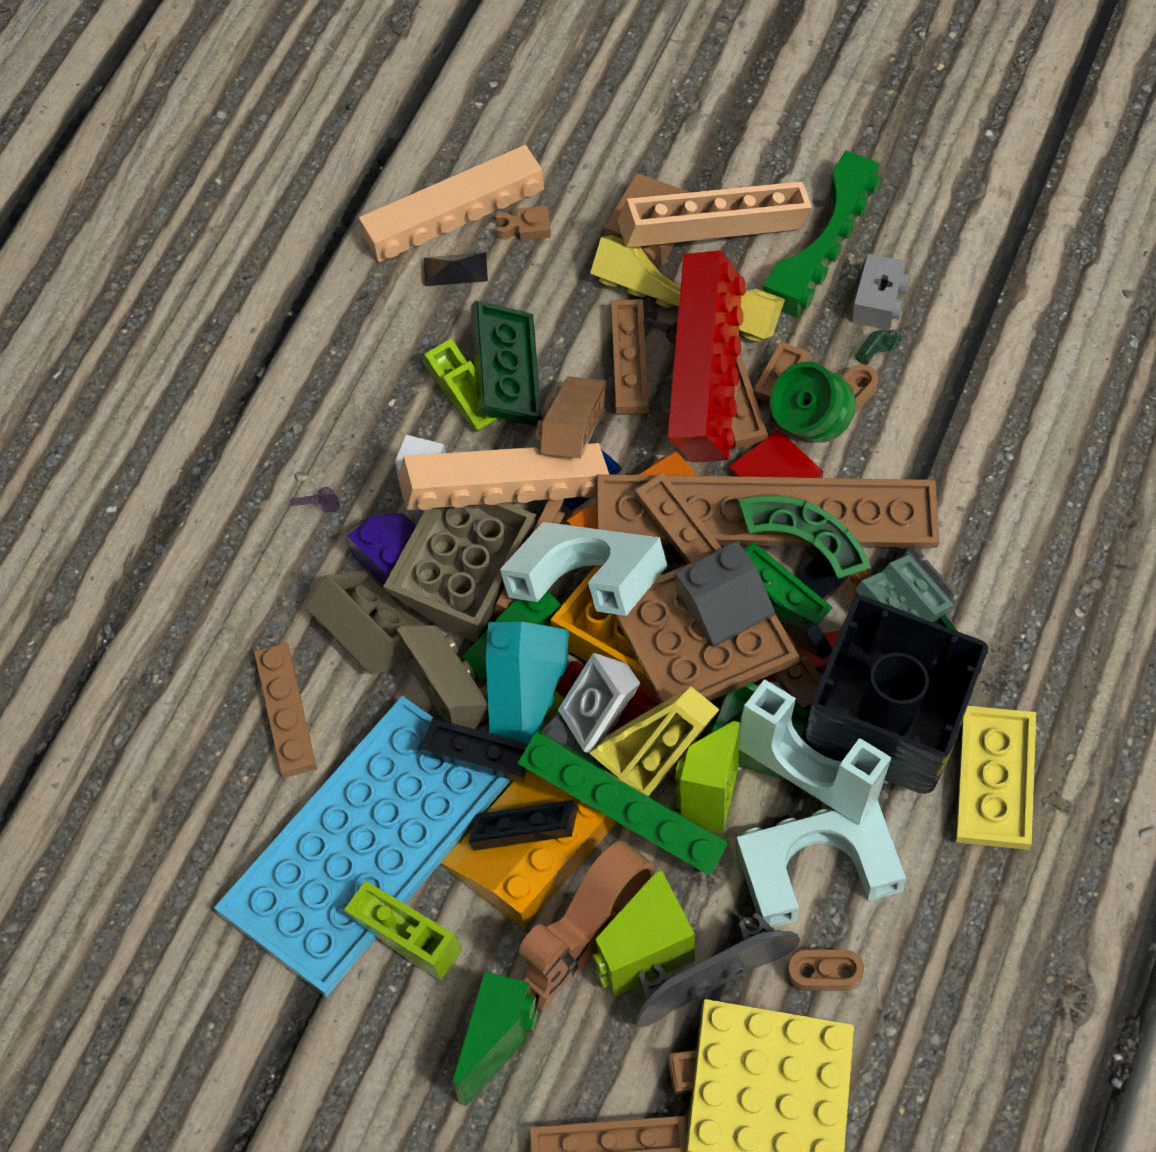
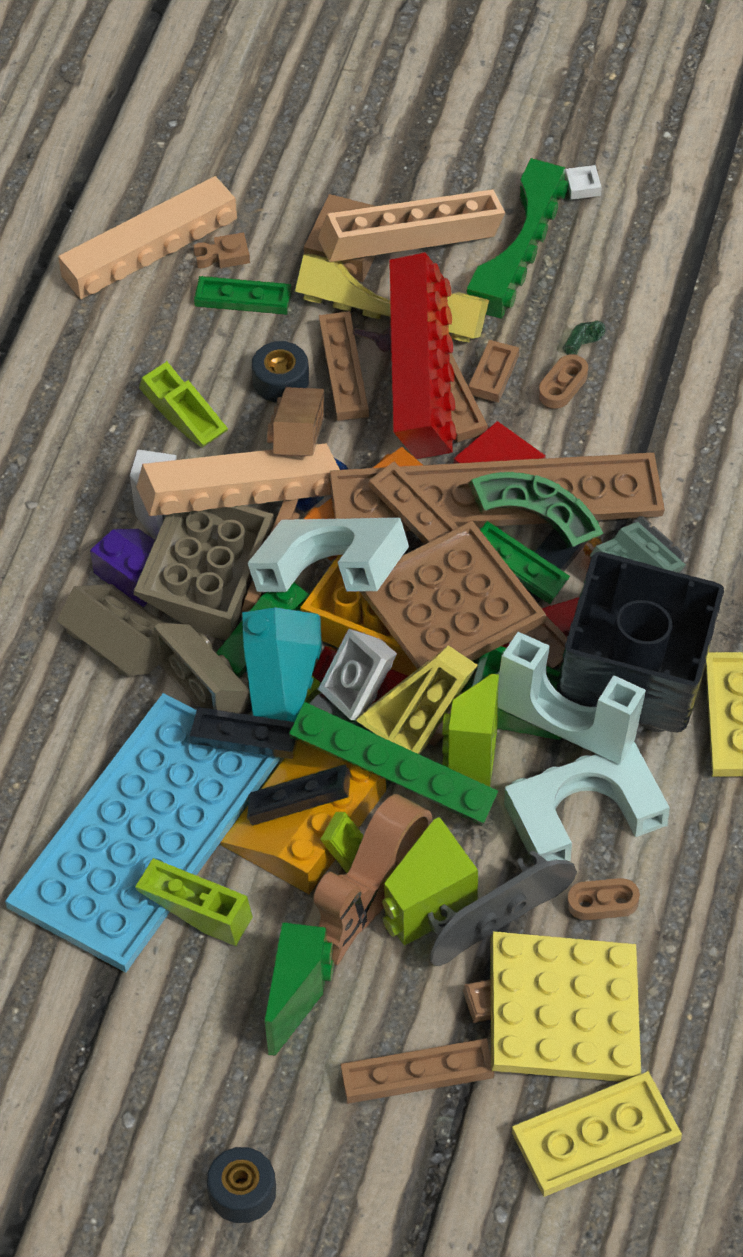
camera: 10 degrees left, 5 degrees down
medium nougat plate [254,643,317,778] -> none
clear purple hand [291,487,340,512] -> none
black slope [424,252,488,286] -> none
dark green tile [471,300,542,426] -> none
dark grey slope [676,541,775,648] -> none
green wheel [770,362,856,443] -> none
black tile [771,601,832,659] -> none
light grey brick [852,254,910,330] -> none
none -> green tile [194,276,292,315]
none -> black wheel [252,341,309,403]
none -> lime plate [320,812,364,873]
none -> white plate [565,165,601,200]

